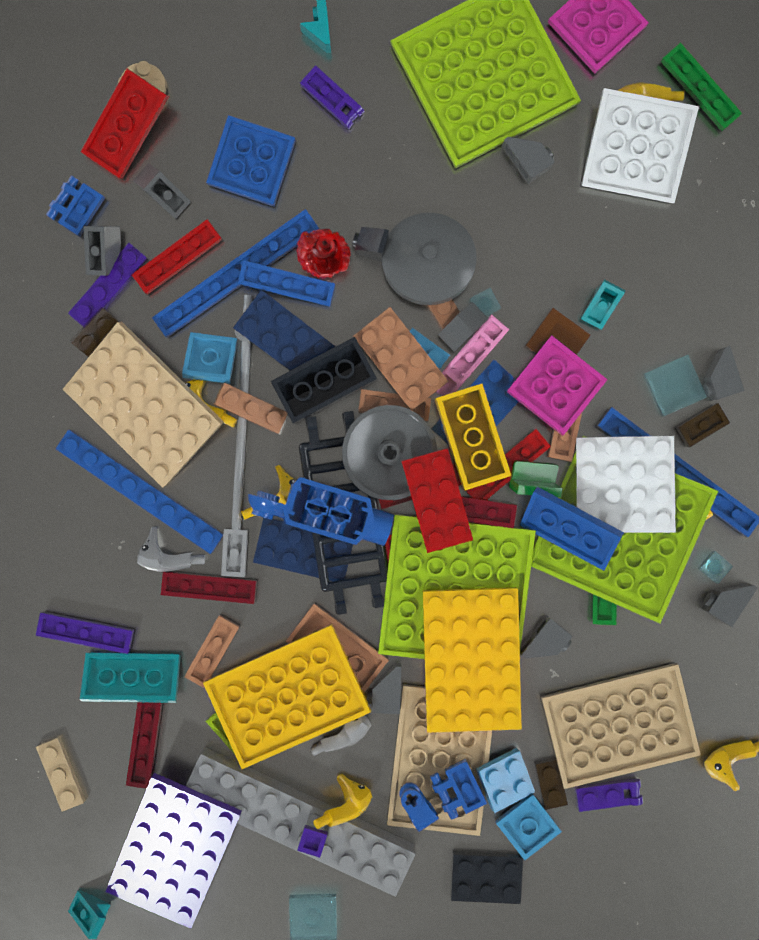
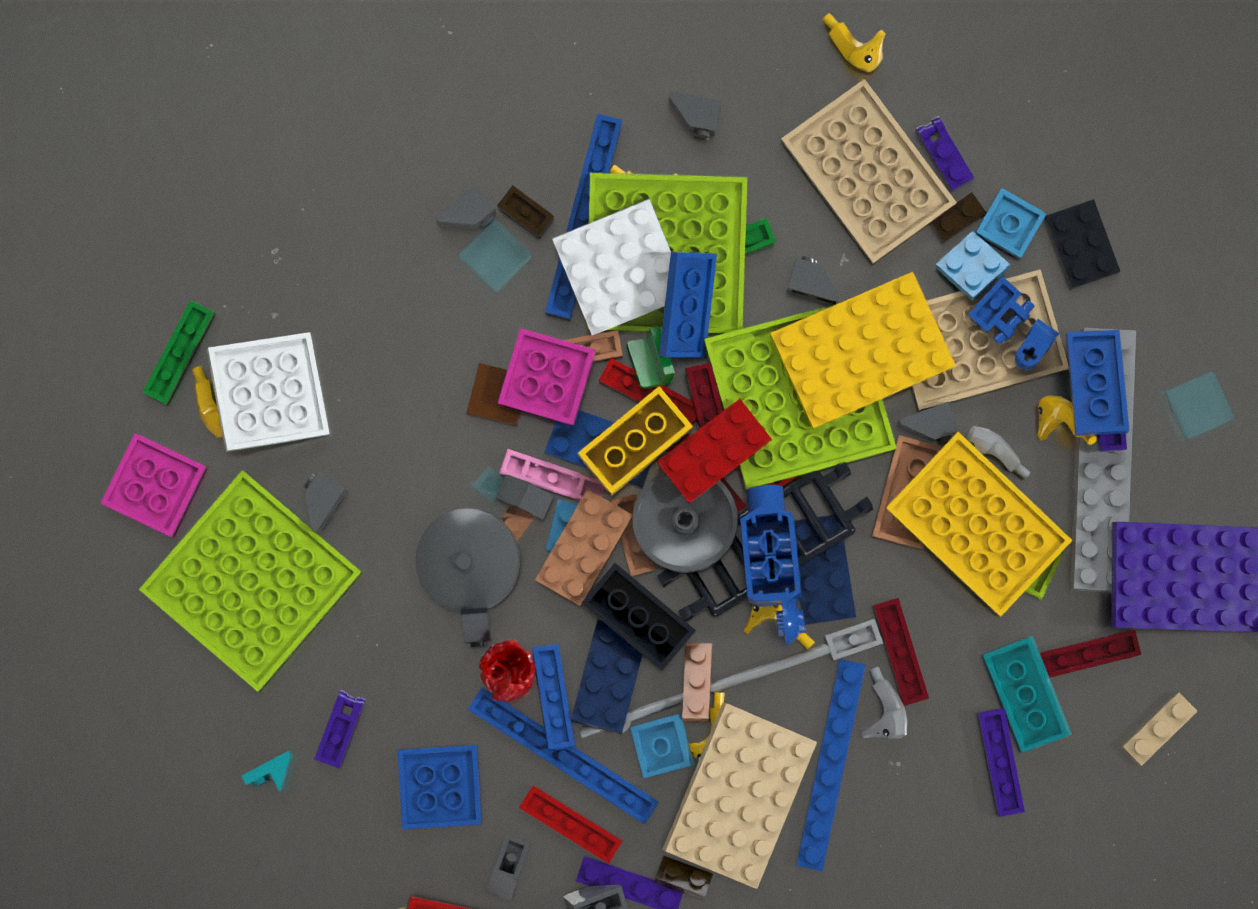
camera: 120 degrees left, 5 degrees down
nougat plate [184,615,240,688] -> none
teal slope [581,279,626,330] -> none
clear light blue plate [698,551,733,584] -> none
none -> blue plate [1066,330,1129,436]

